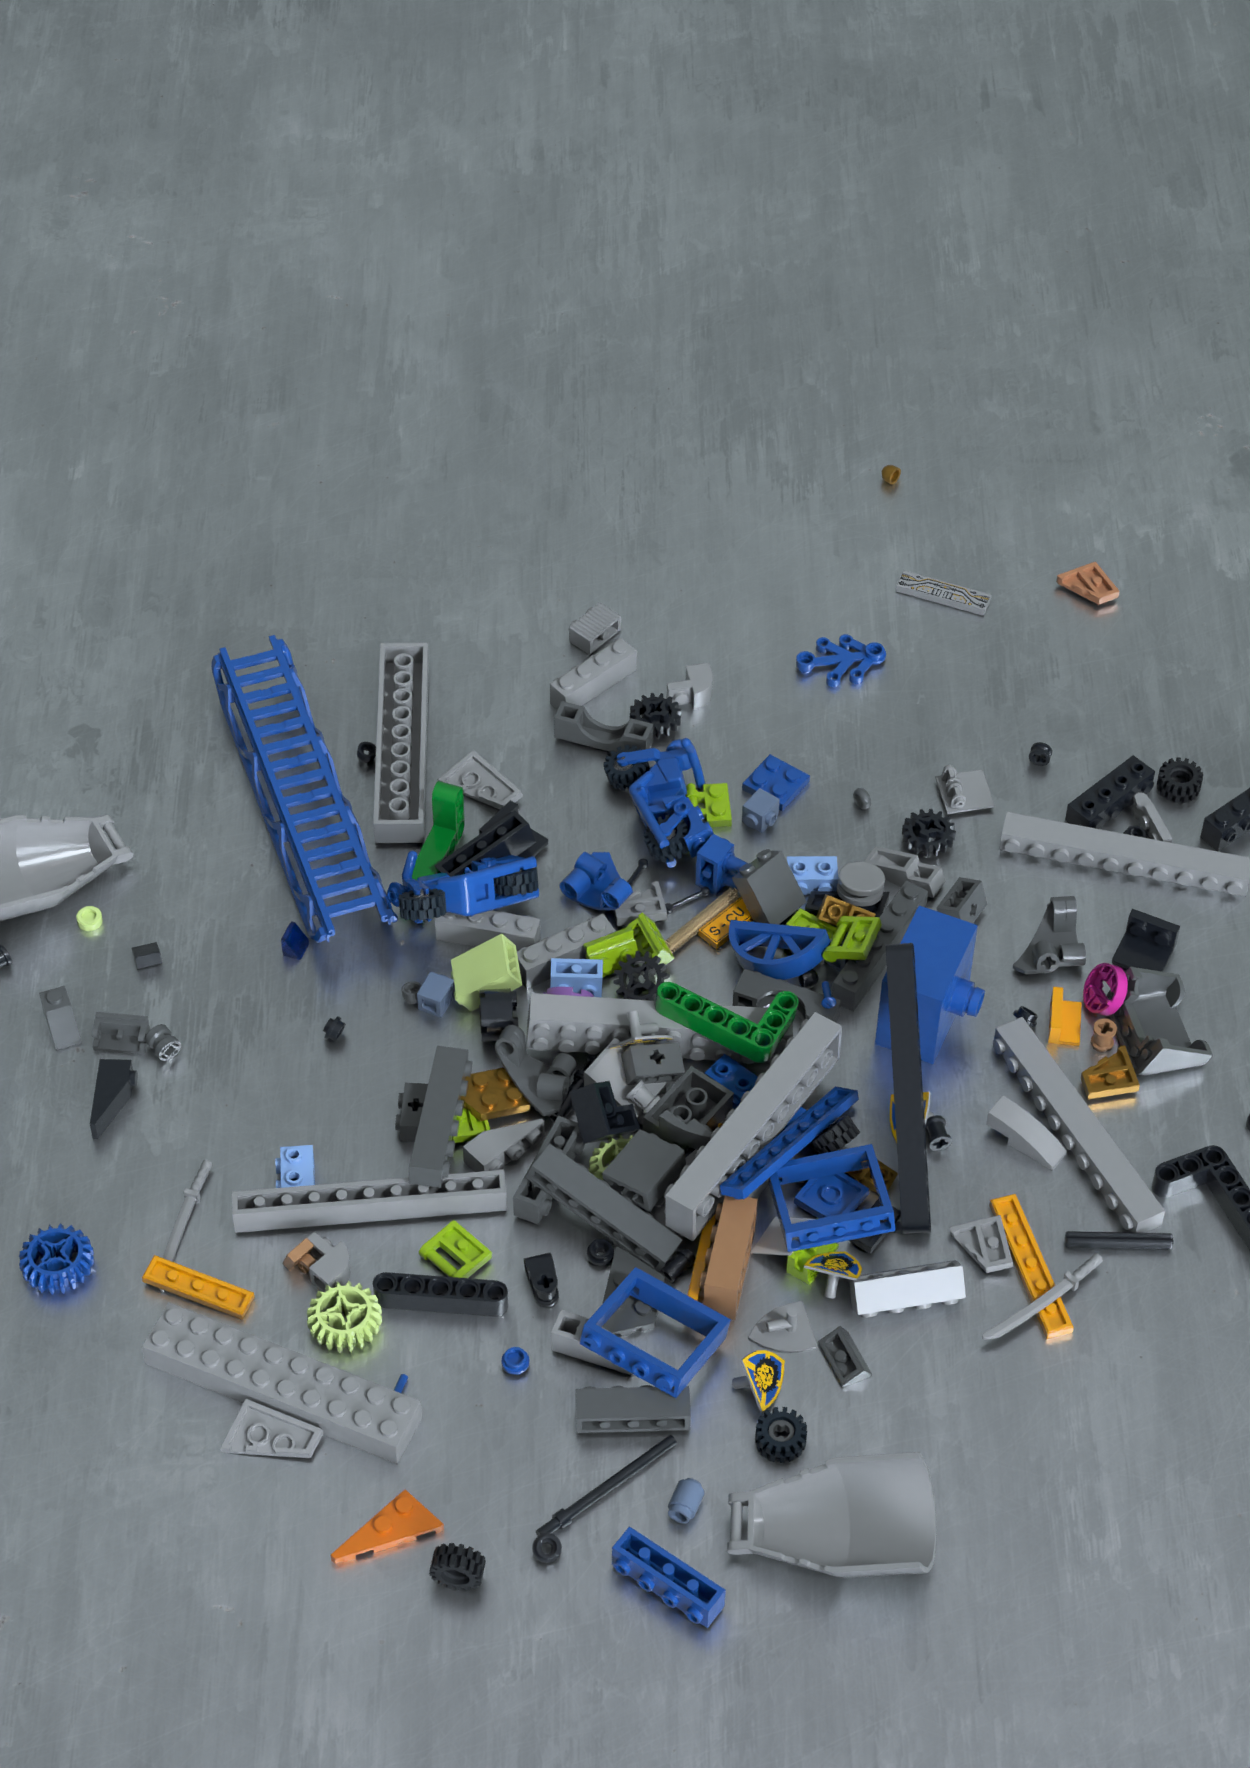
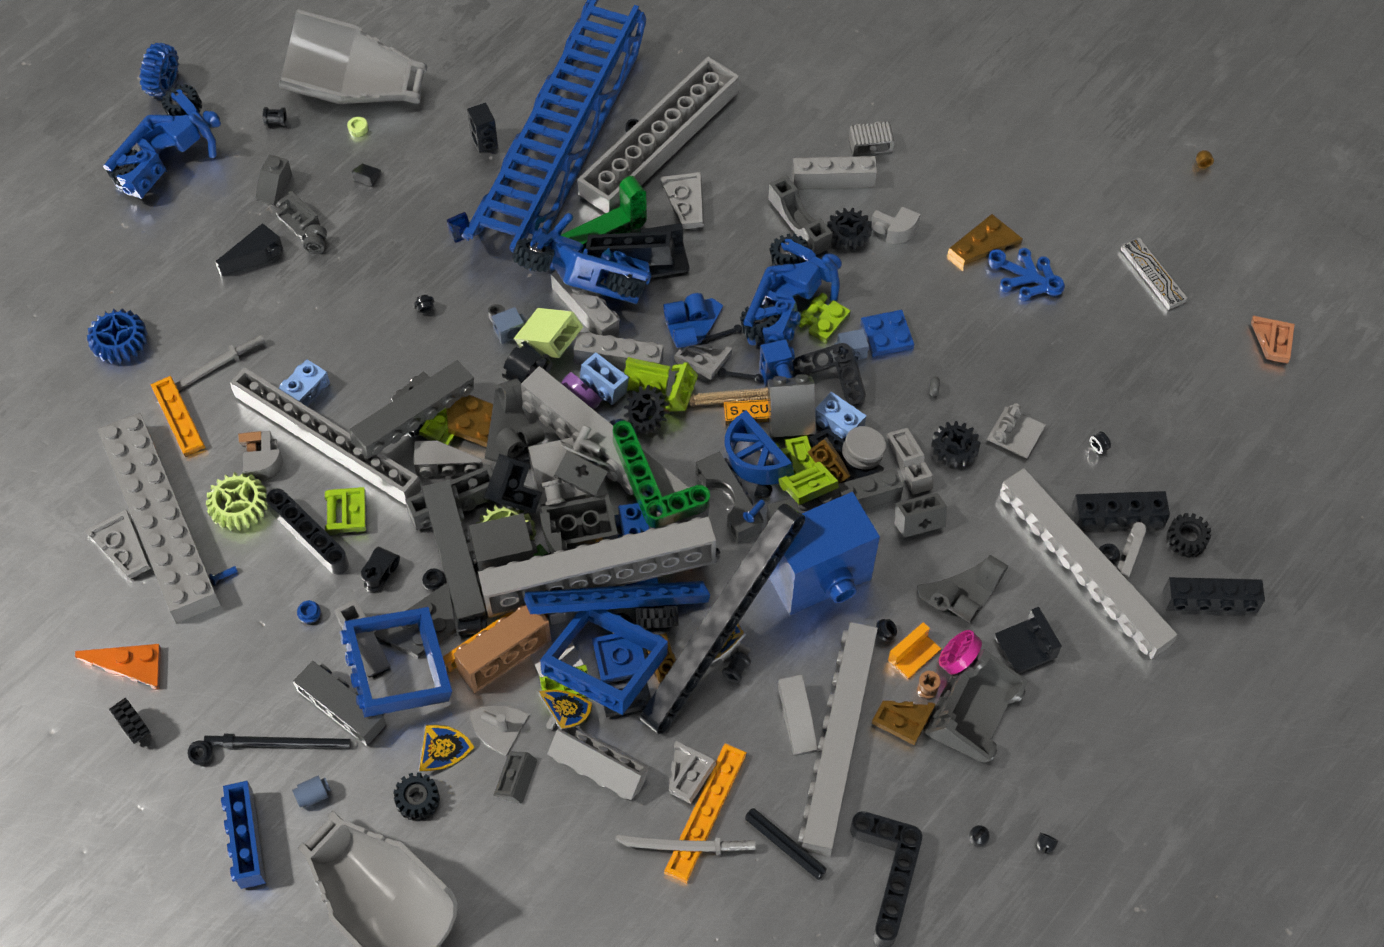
camera: 40 degrees right, 10 degrees up
none -> black brick [467,102,498,153]
none -> black beam [792,343,866,405]
none -> pearl gold wing [948,214,1023,265]

